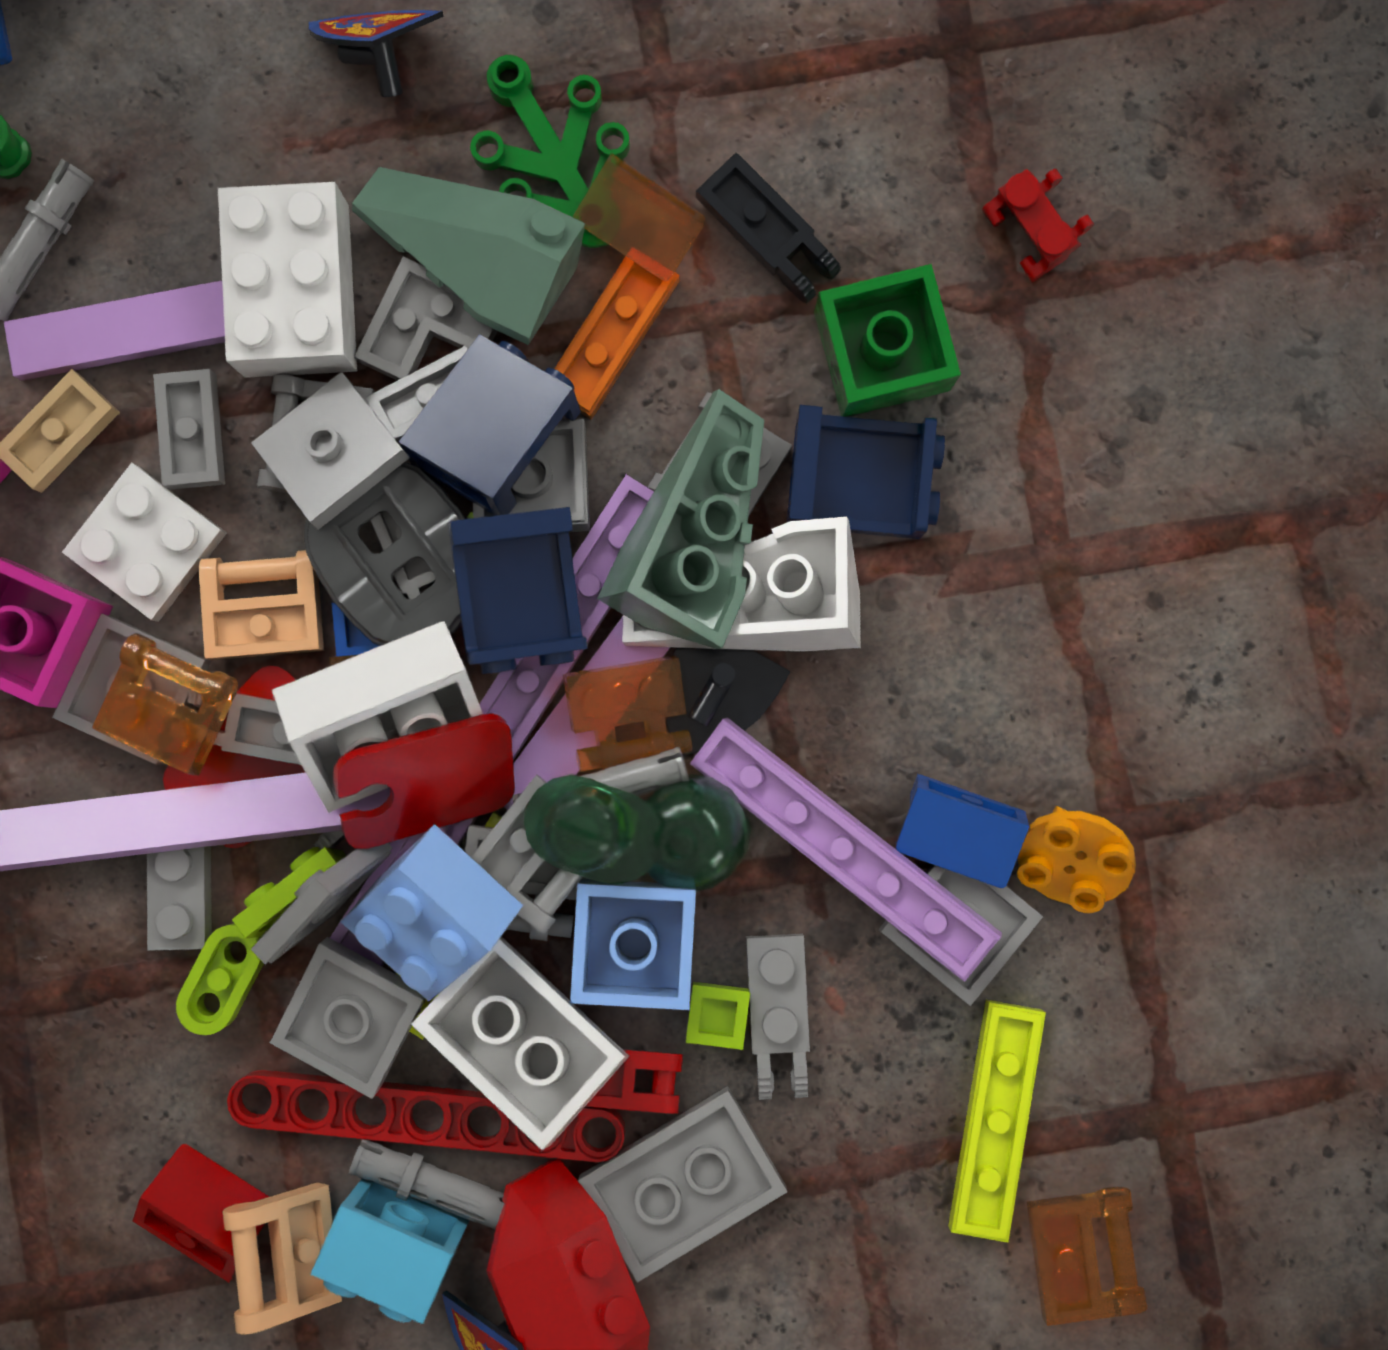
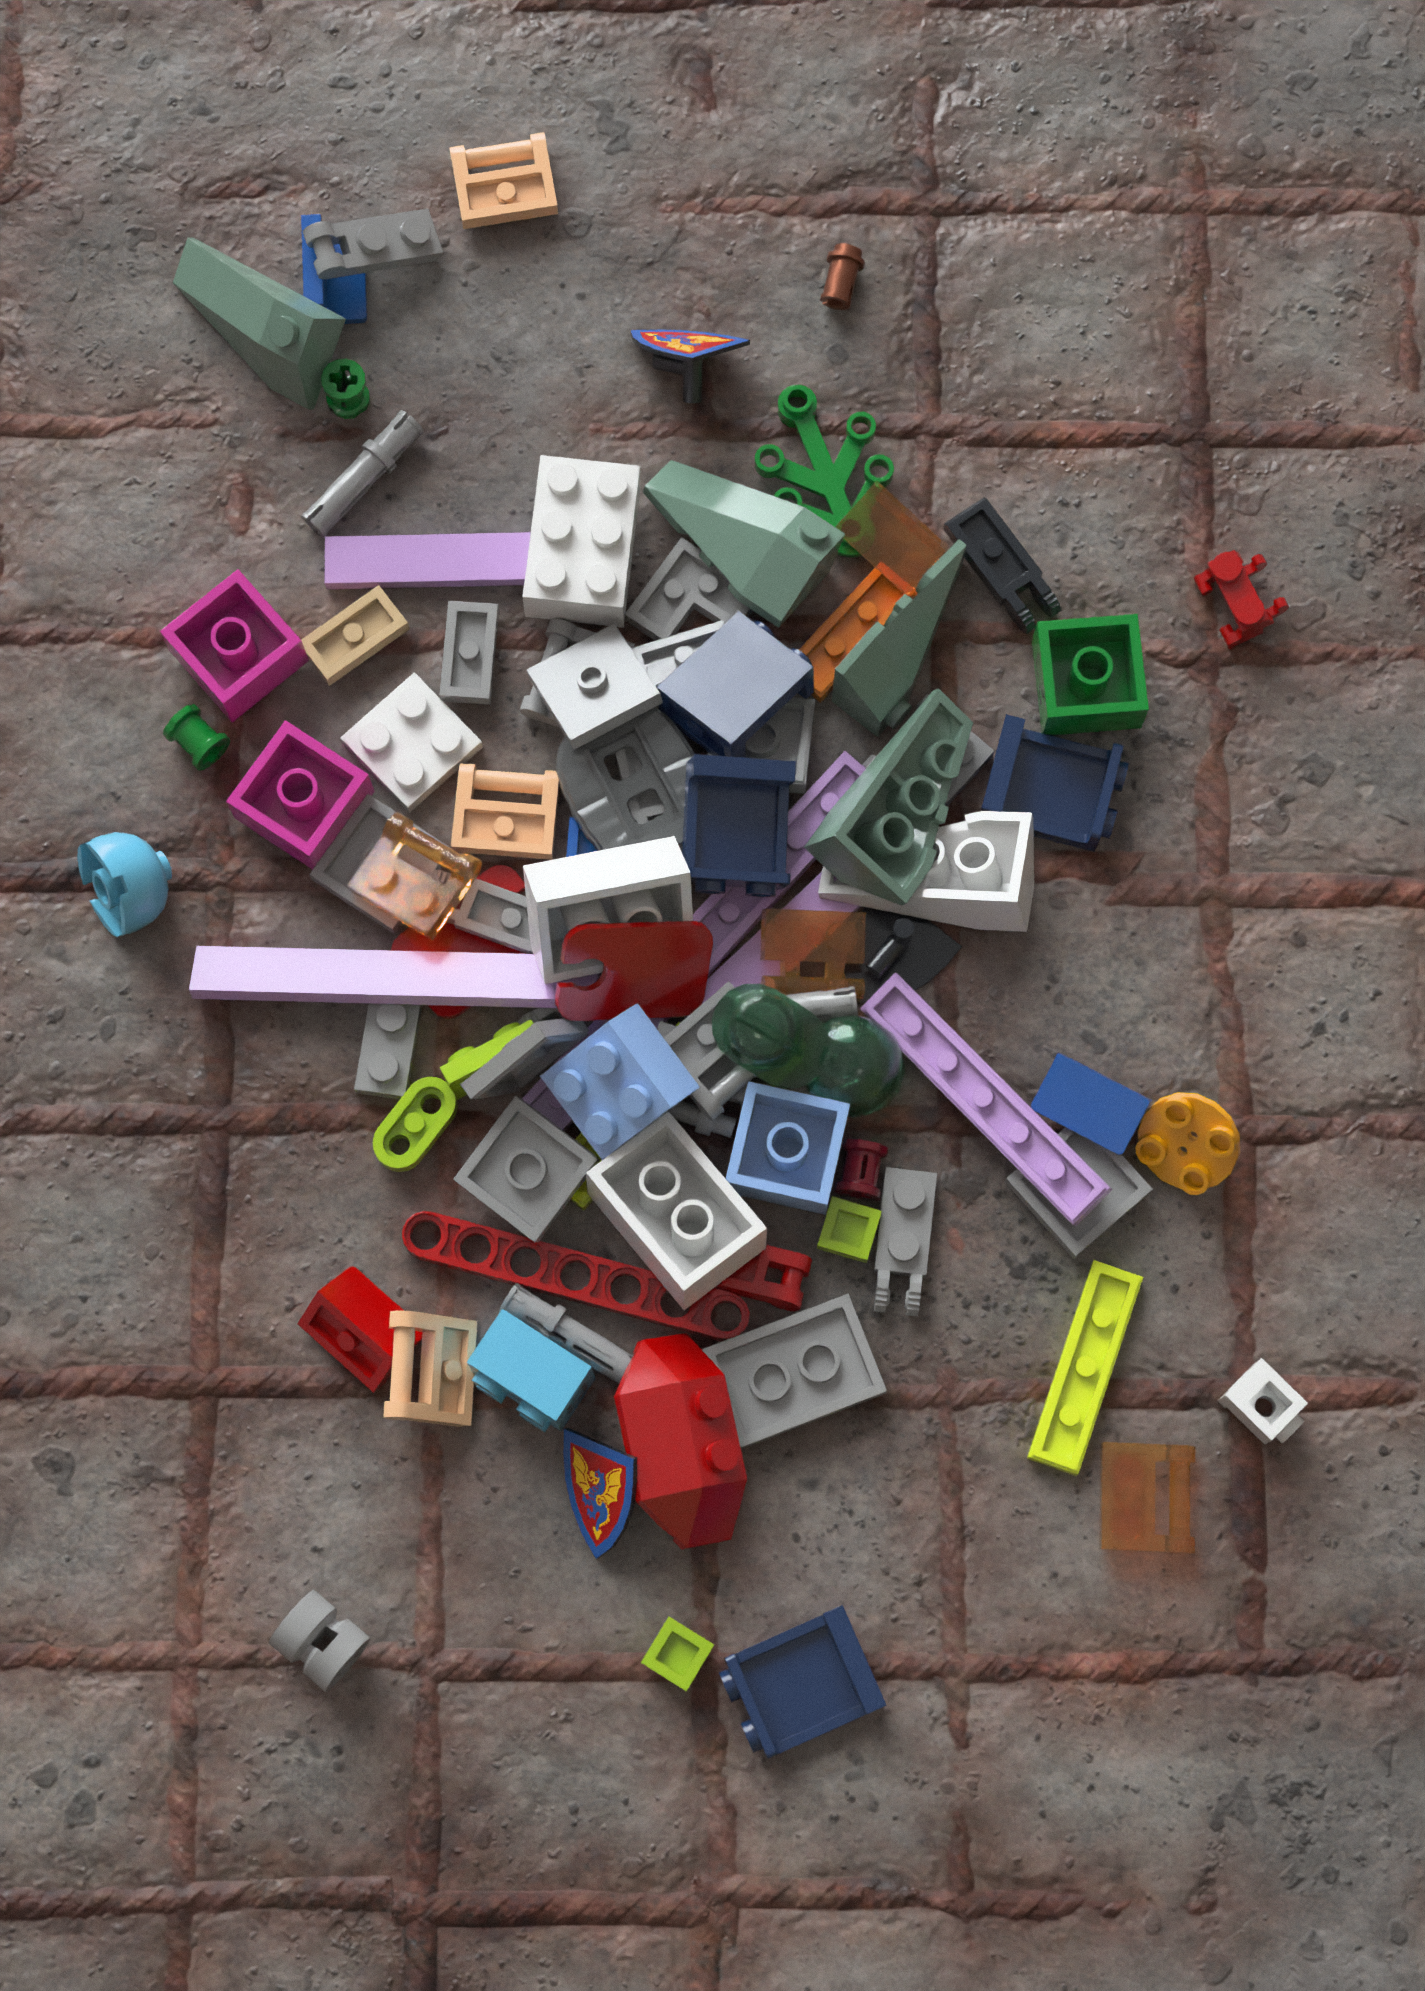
camera: 10 degrees right, 10 degrees down
none -> sand green wedge [832,539,967,737]
none -> dark red bush [834,1139,888,1201]
none -> white brick [1218,1358,1308,1444]

